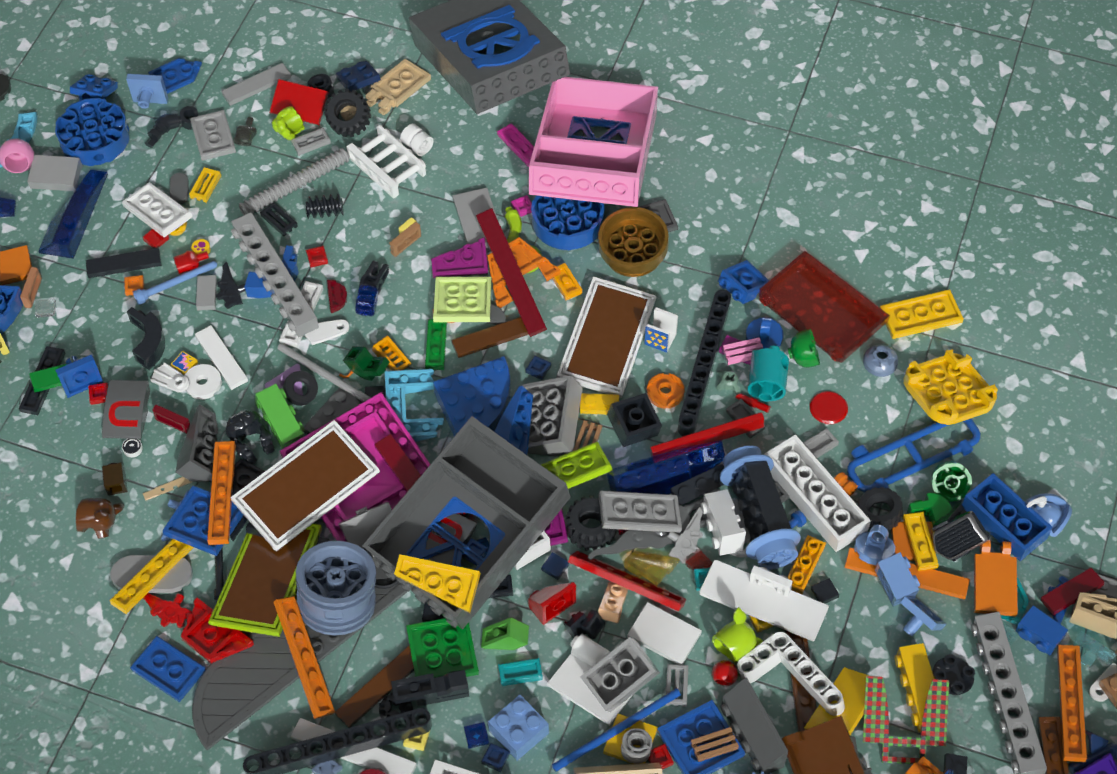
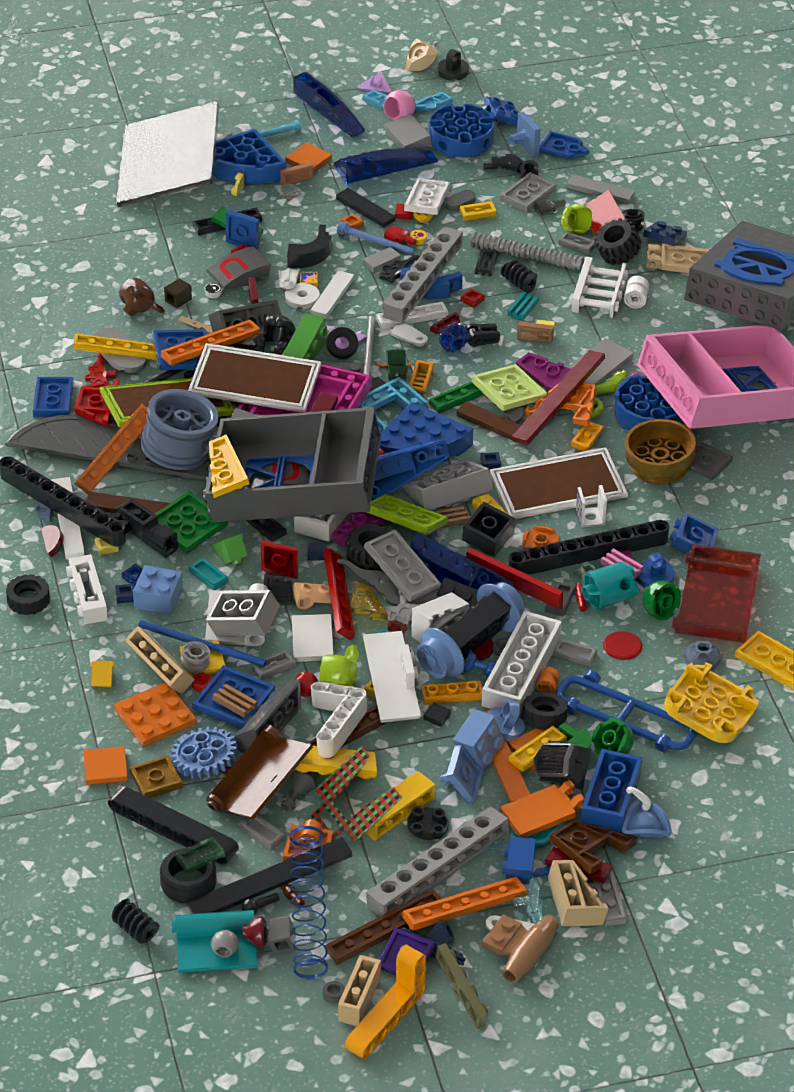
camera: 55 degrees right, 15 degrees down
none -> teal tile [507,291,539,321]
none -> reddish brown wing [549,819,638,875]

